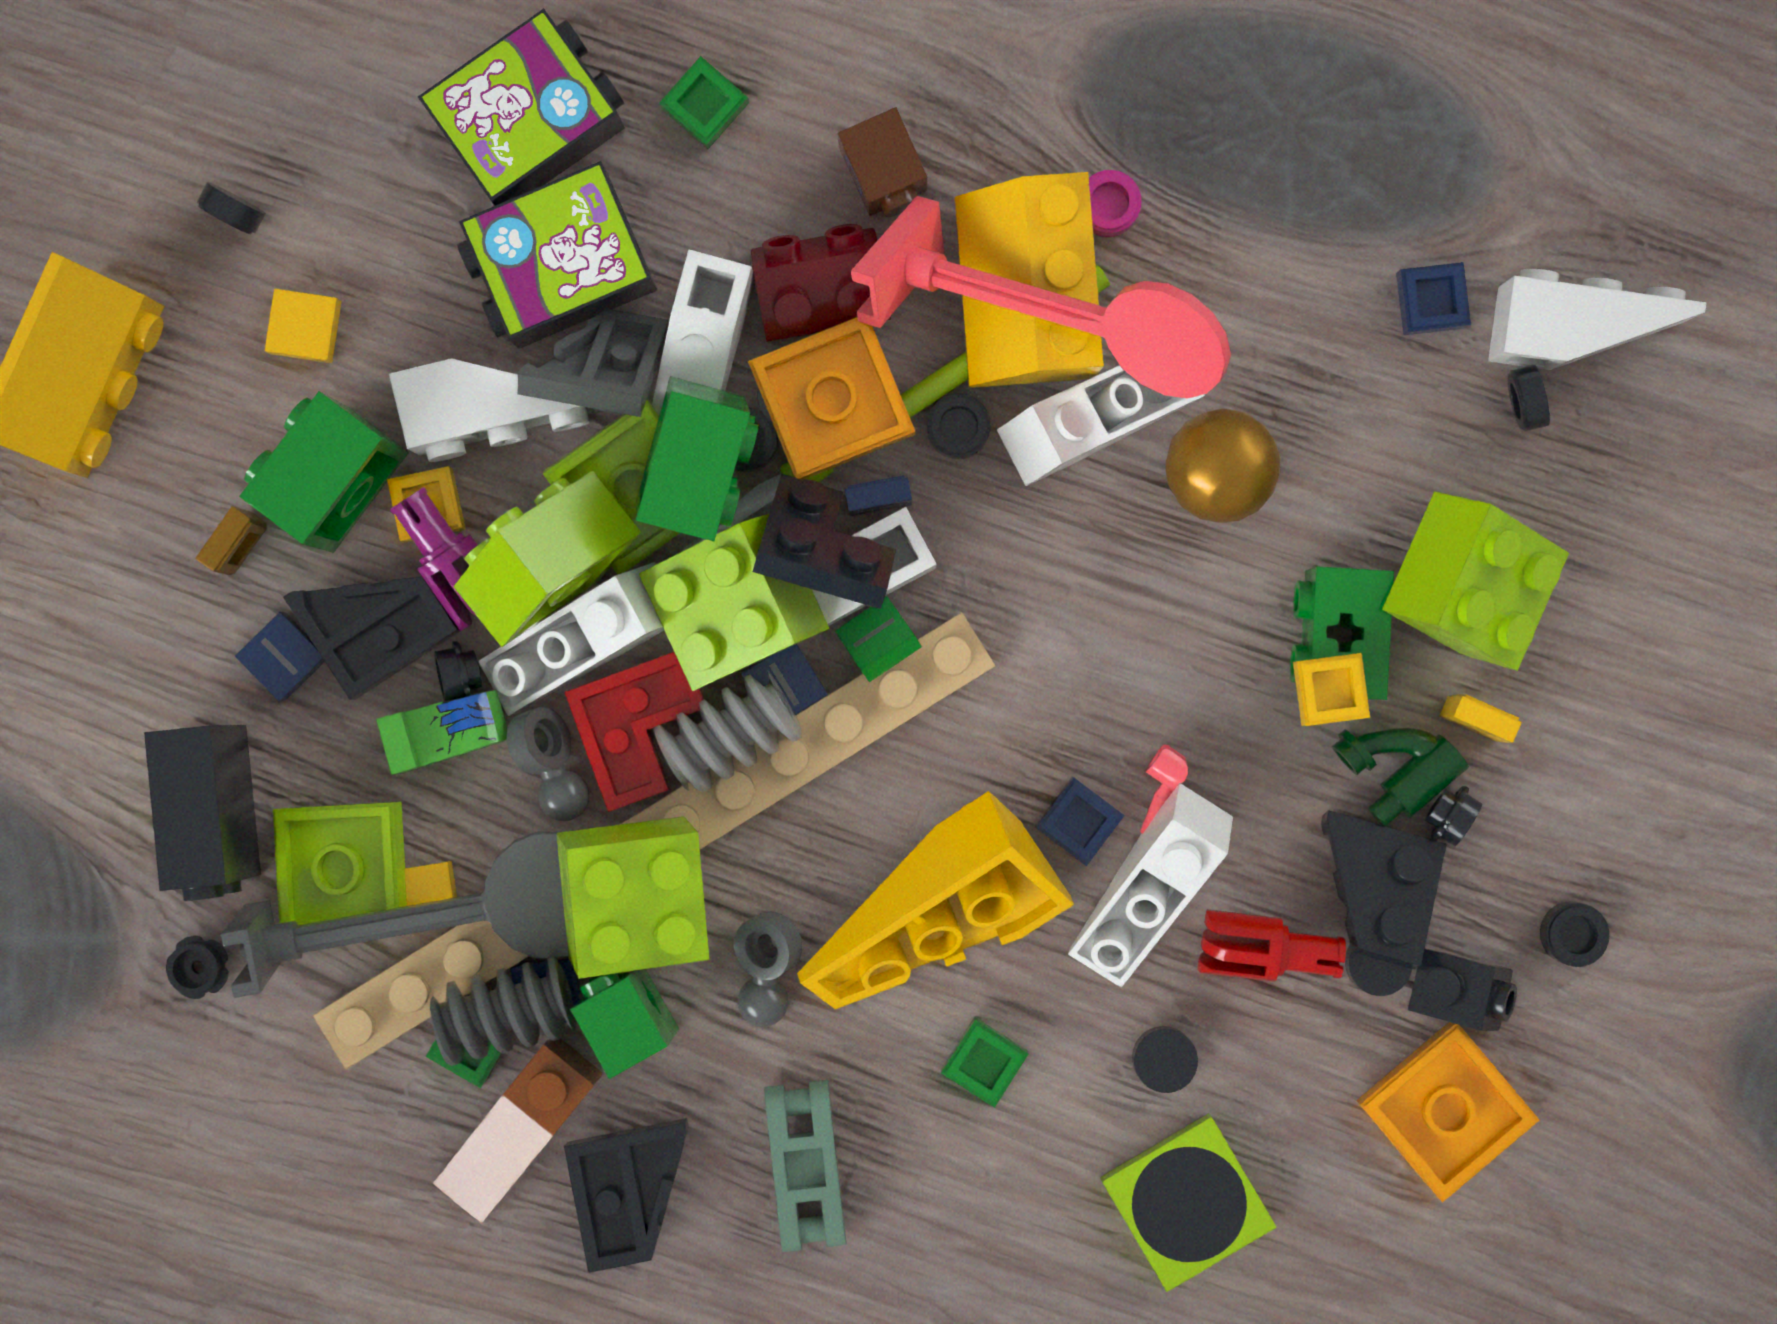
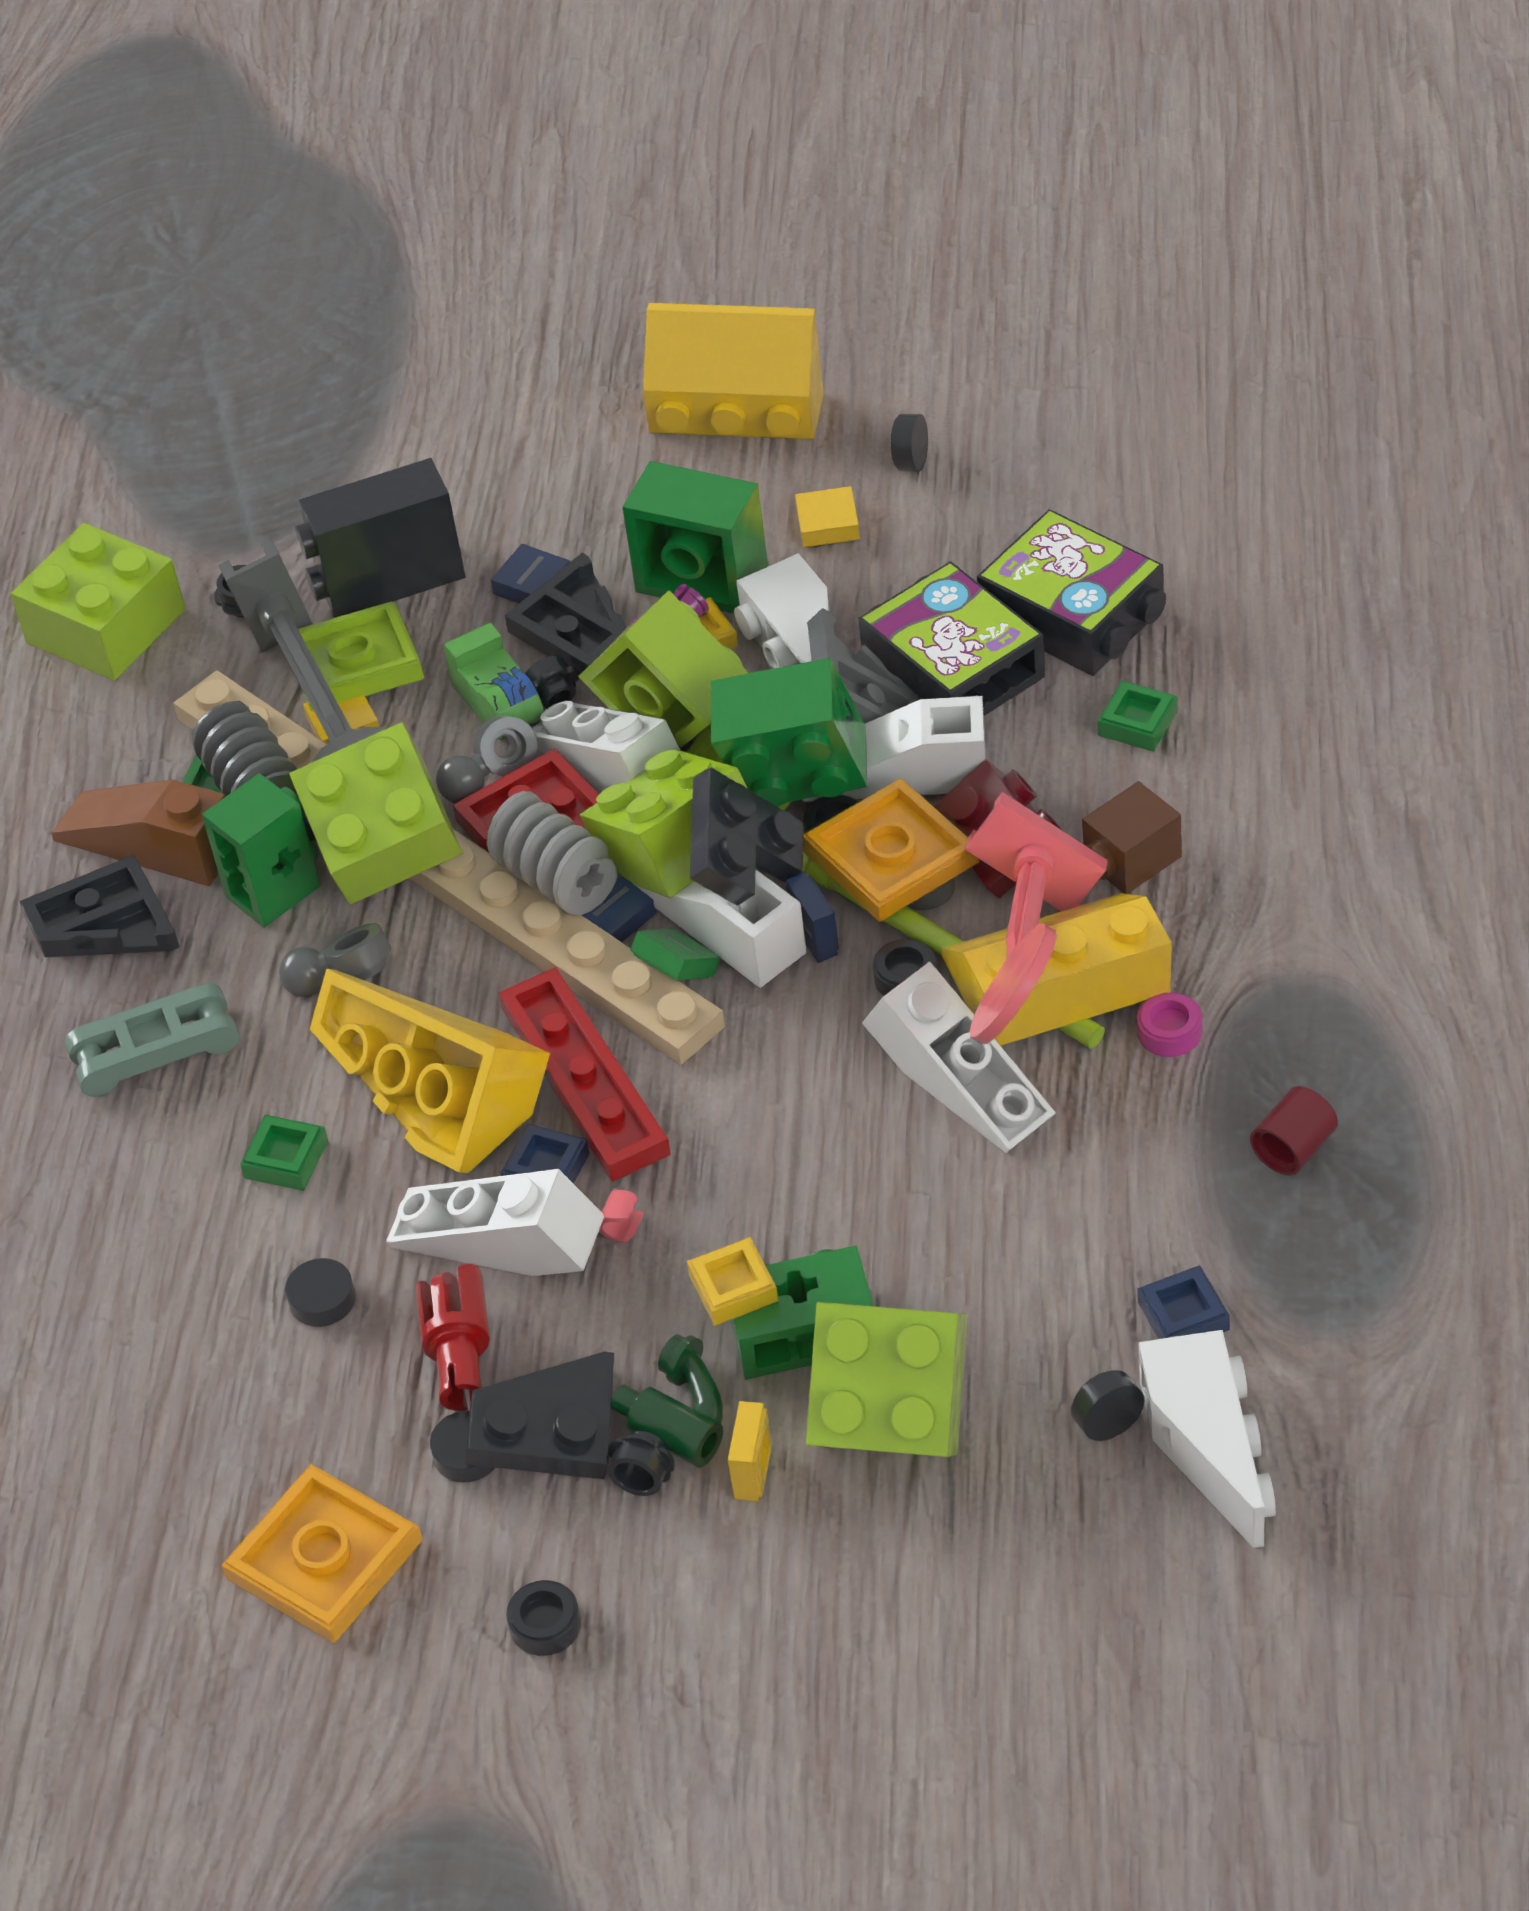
camera: 75 degrees right, 40 degrees down
pearl gold tile [195,506,267,575] -> none
black tile [1100,1113,1277,1292] -> none
pearl gold piece [1165,408,1281,523] -> none
black bracket [1408,949,1517,1031] -> none
none -> lime brick [10,522,186,681]
none -> red plate [498,967,671,1182]
none -> dark red beam [1250,1086,1338,1176]

